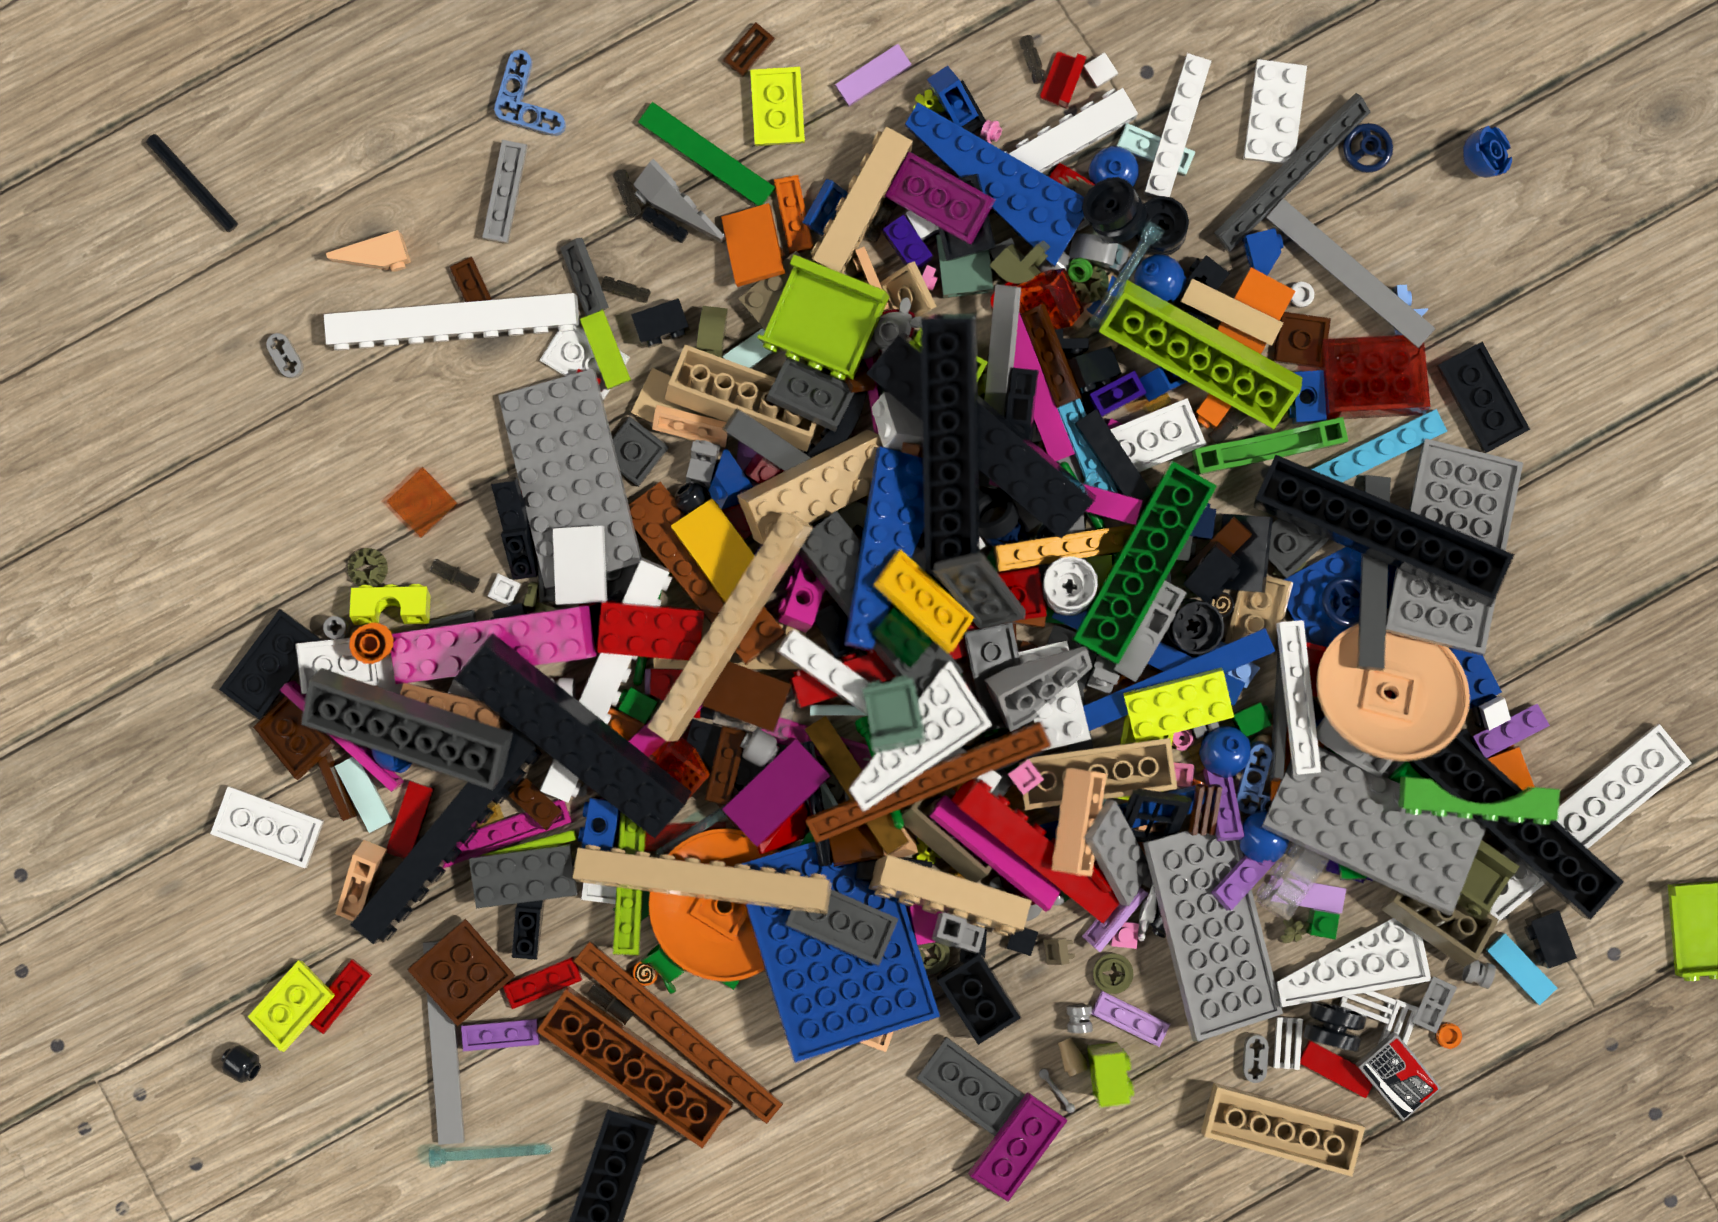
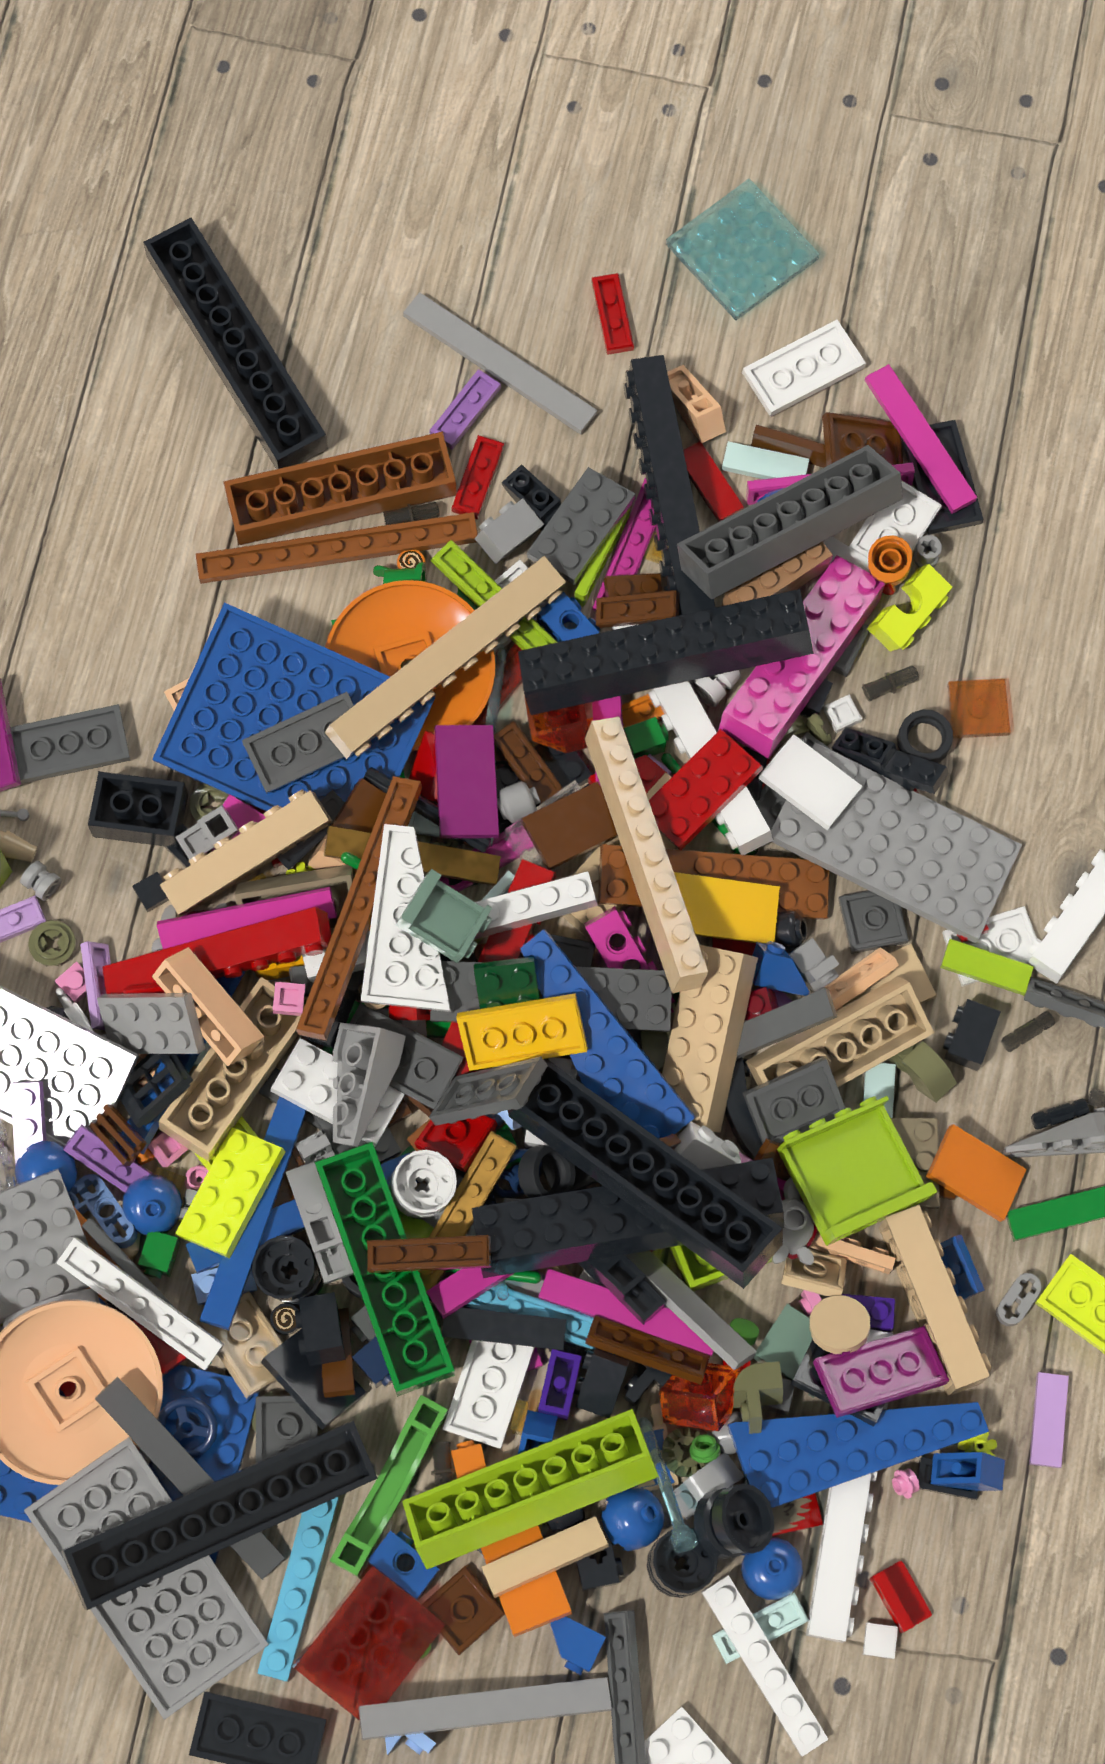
camera: 130 degrees right, 15 degrees down
black head [221,1045,261,1083] -> none
neon yellow plate [248,960,335,1052] -> none
olive gear [347,548,388,587] -> none
reddish brown plate [407,918,515,1027] -> none
clear light blue piece [429,1144,552,1168] -> none
orange tile [774,175,814,254] -> none
clear smoke axle [865,197,897,242] -> none
clear smoke axle [1019,35,1047,84] -> none
dark tan tile [1044,938,1075,965] -> none
white tile [1290,282,1314,308] -> none
none -> reddish brown tile [367,1235,491,1273]
none -> light grey brick [474,498,544,564]
none -> reddish brown tile [596,590,680,628]
none -> clear light blue plate [666,178,820,321]
none -> bright green tile [729,1318,759,1346]
none -> tan tile [809,1296,870,1354]
none -> dark pink tile [865,364,977,514]
none -> black tyre [897,709,953,763]
none -> light grey beam [996,1273,1041,1326]

